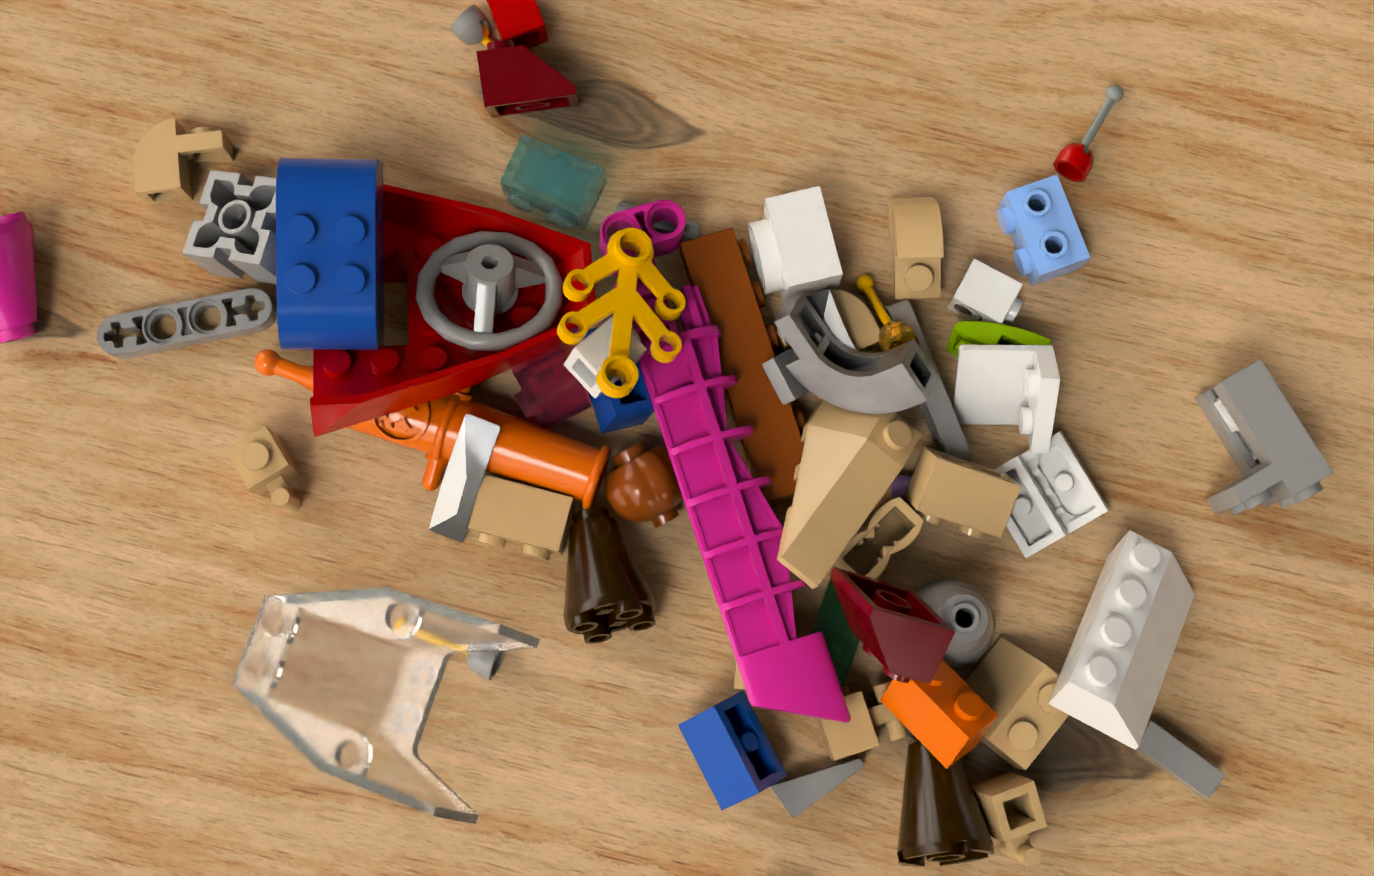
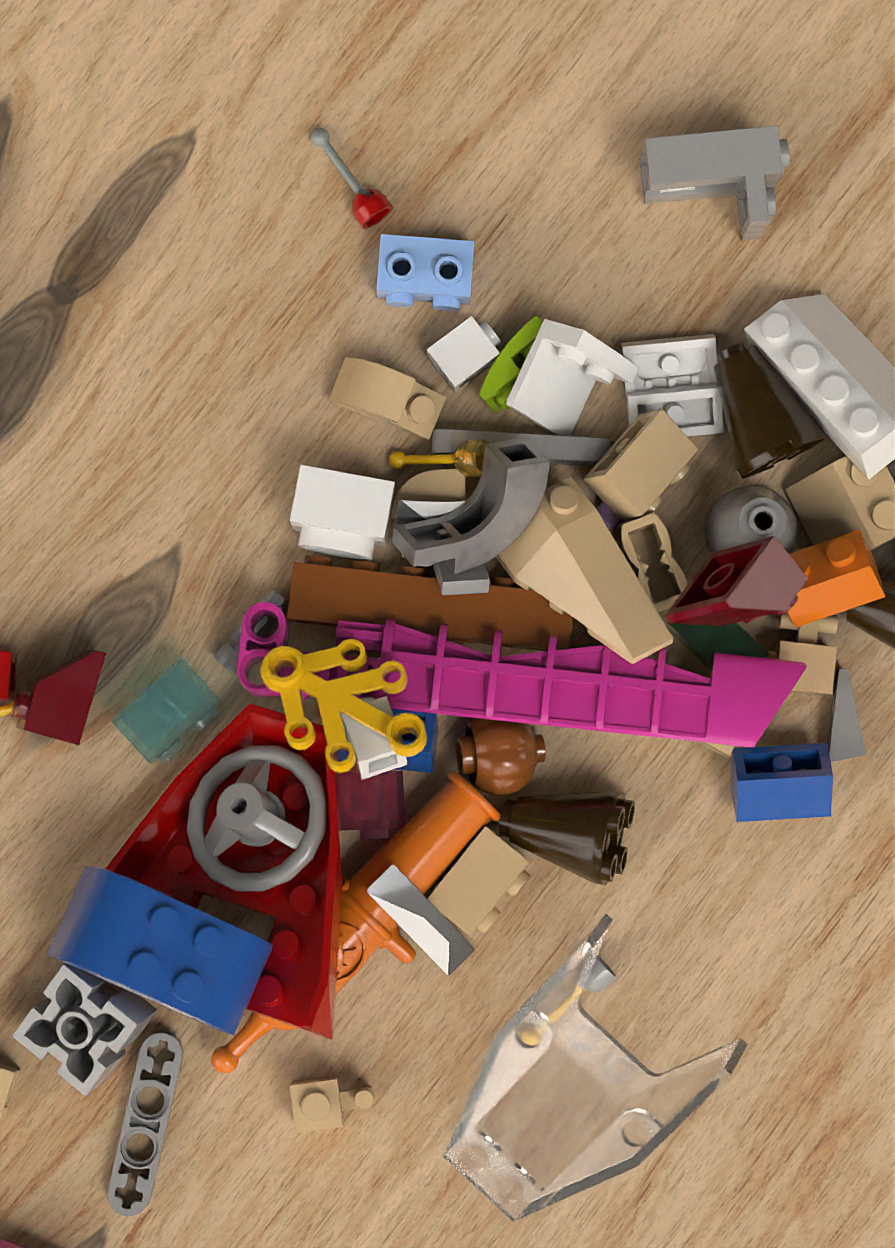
camera: 70 degrees left, 5 degrees up
none -> dark brown cone [713,342,826,479]

